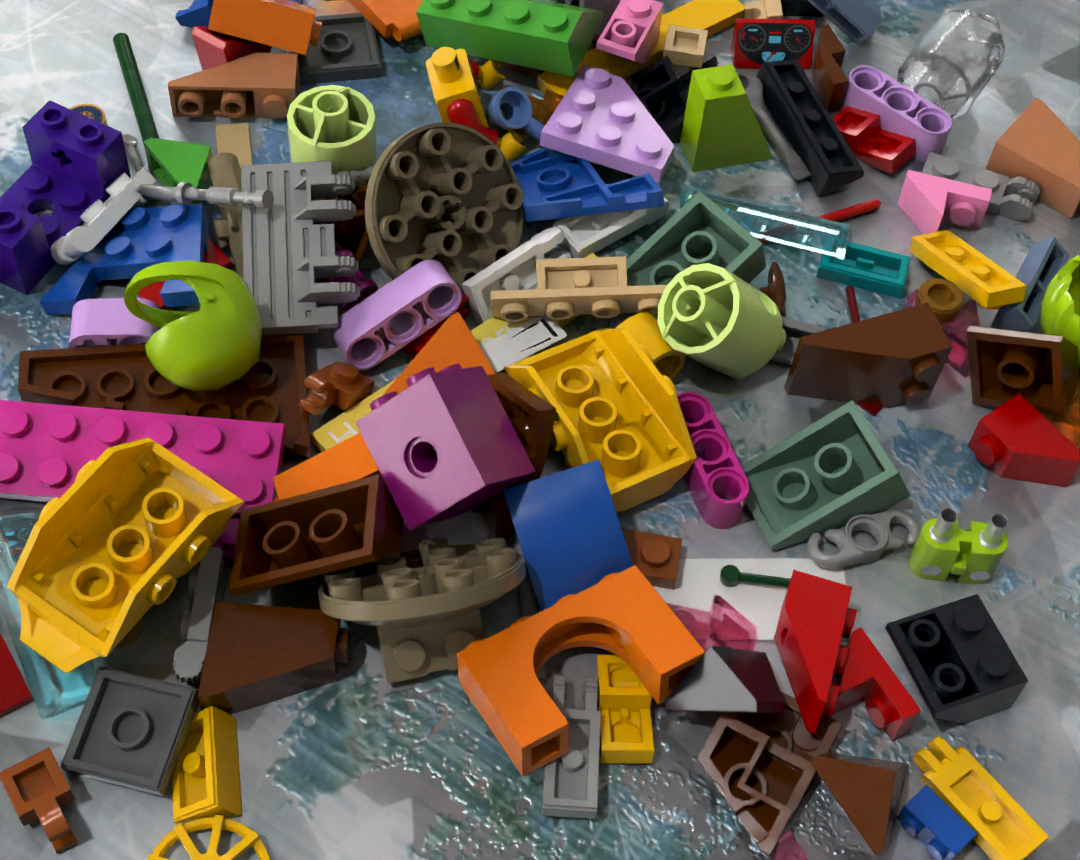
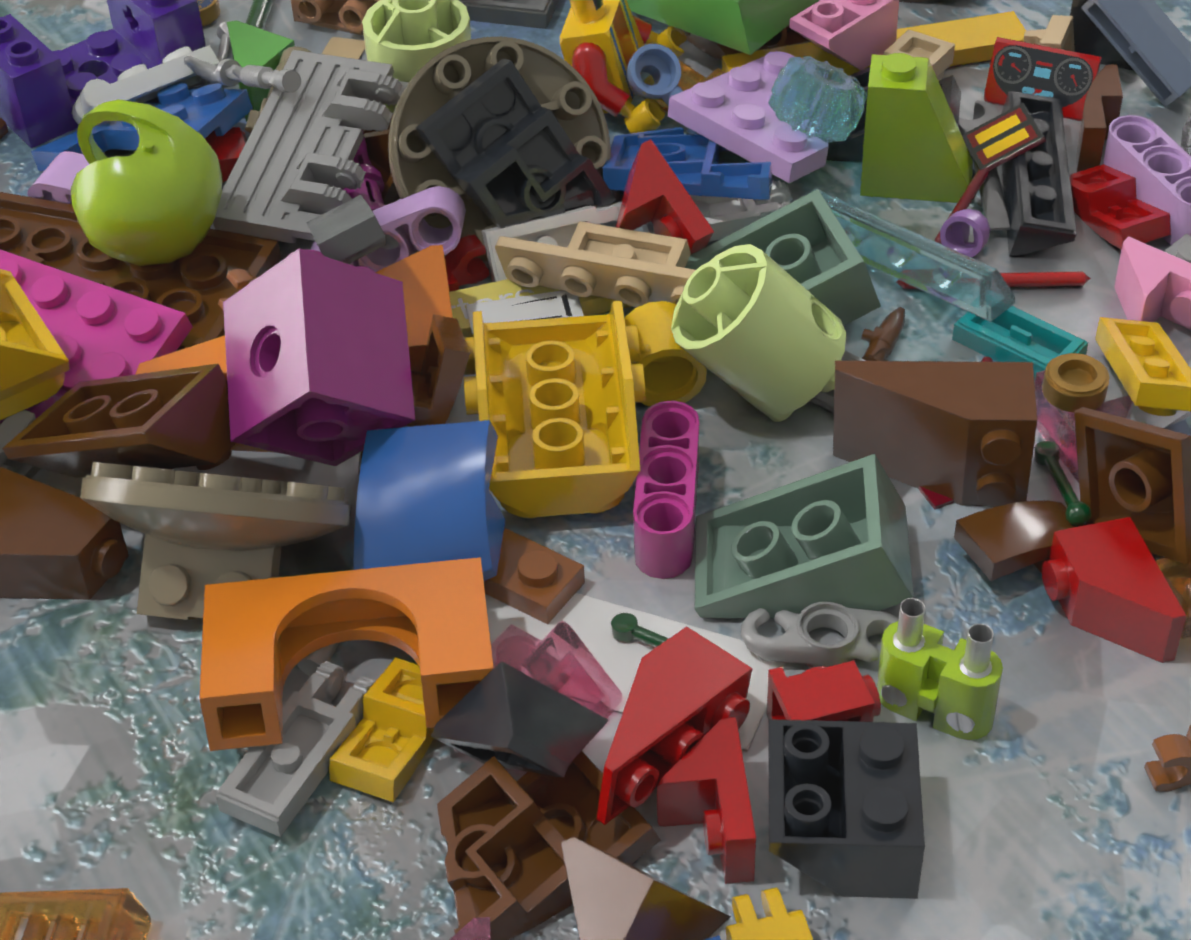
camera: 30 degrees right, 10 degrees down
none -> dark grey slope [306,195,386,264]
none -> black slope [415,58,616,228]
none -> red slope [616,139,714,255]
none -> red brick [766,660,881,722]
none -> clear light blue gear [768,56,868,143]
none -> piece [934,103,1046,247]
none -> medium lavender hinge [940,209,991,259]
none -> reddish brown slope [954,500,1079,581]
none -> dark green hinge [1034,441,1092,526]

